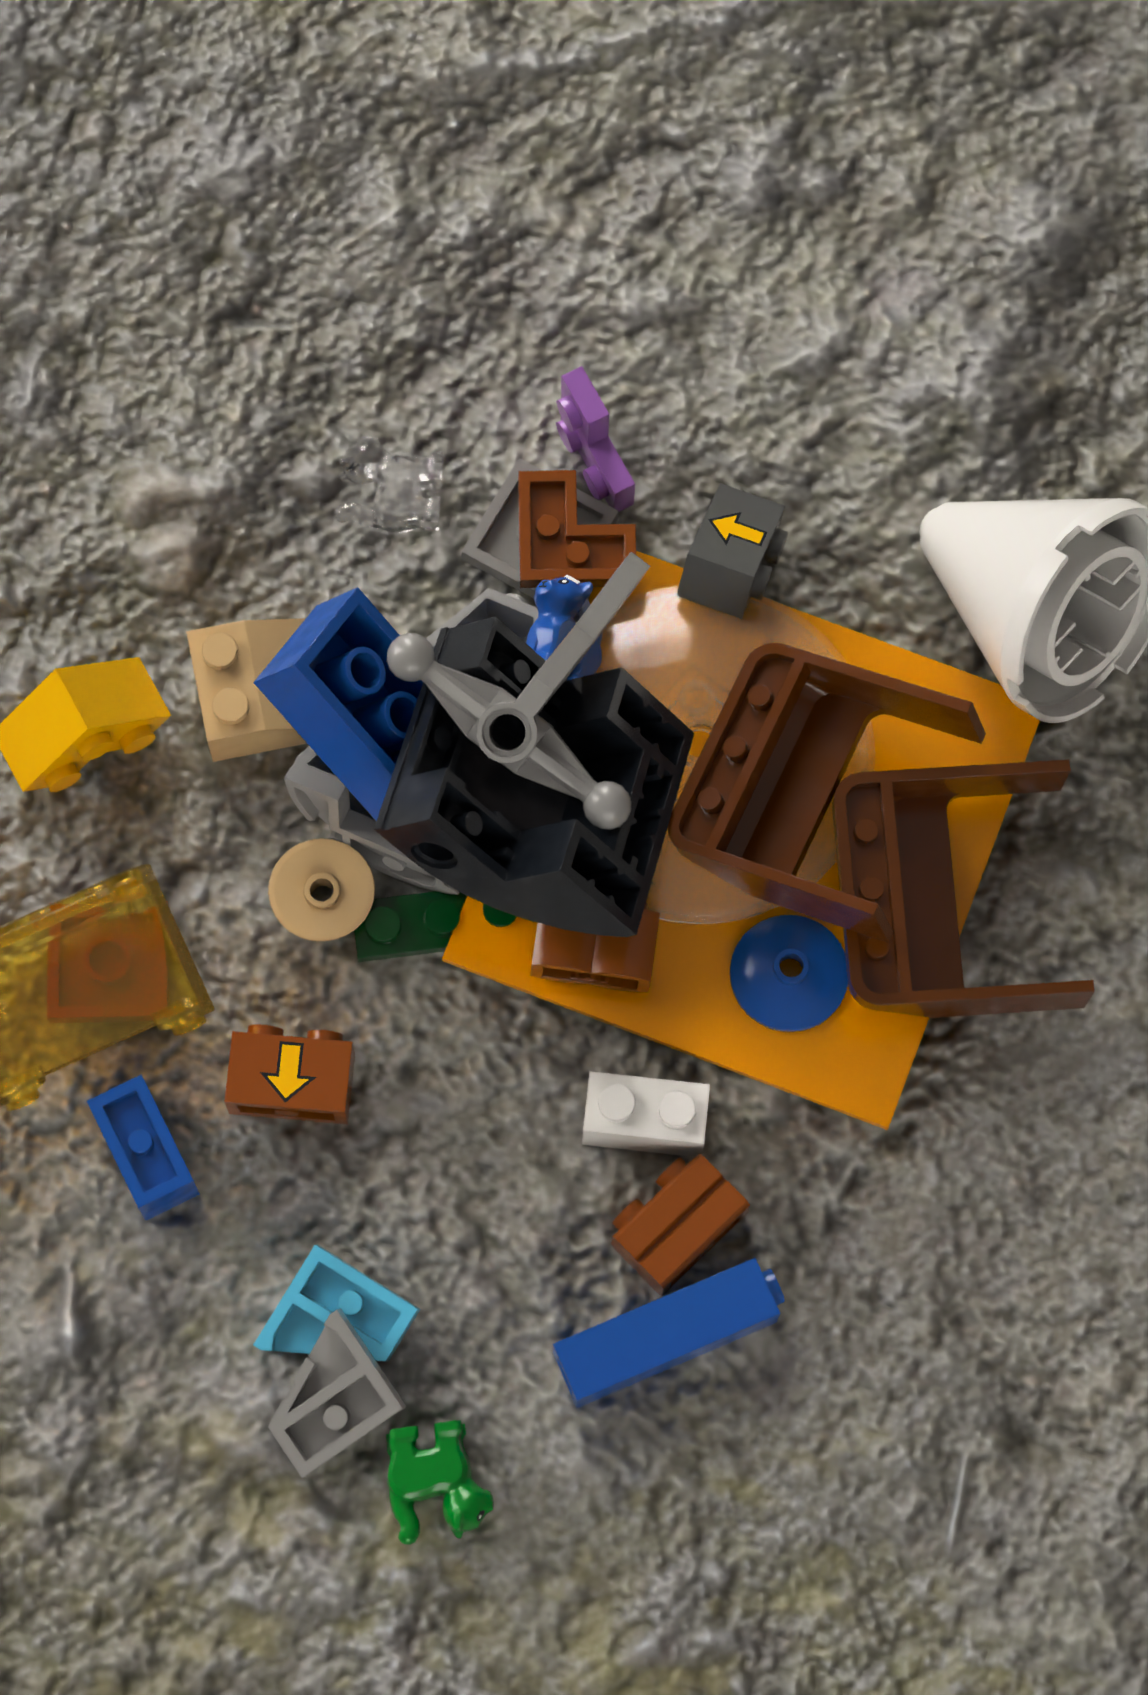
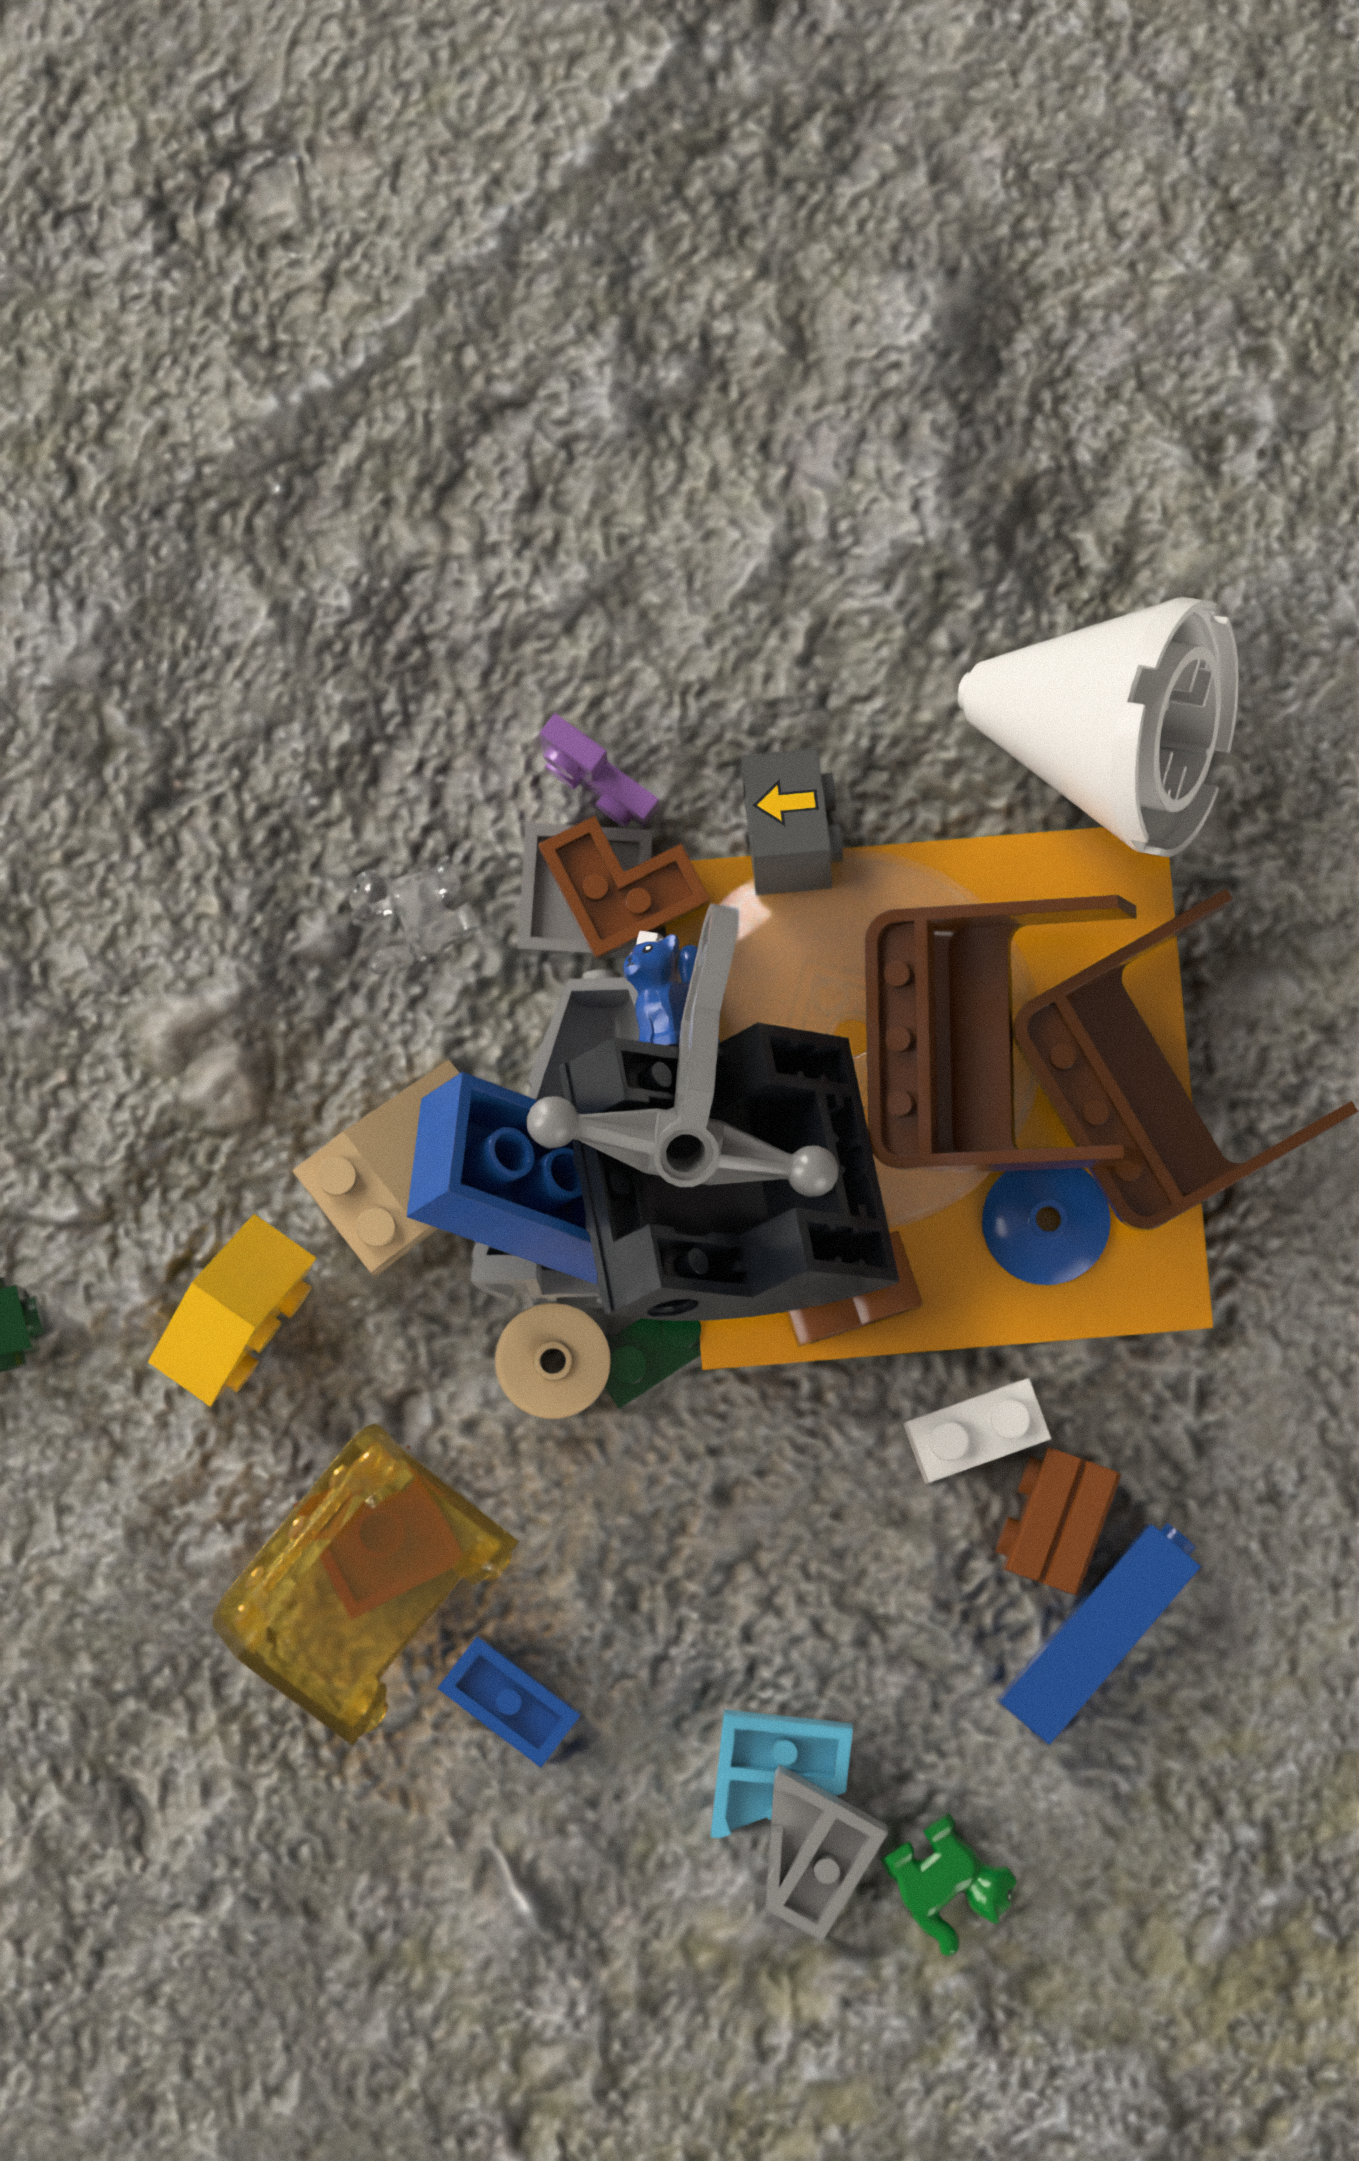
camera: 25 degrees left, 10 degrees up
dark orange brick [224,1024,355,1125] -> none

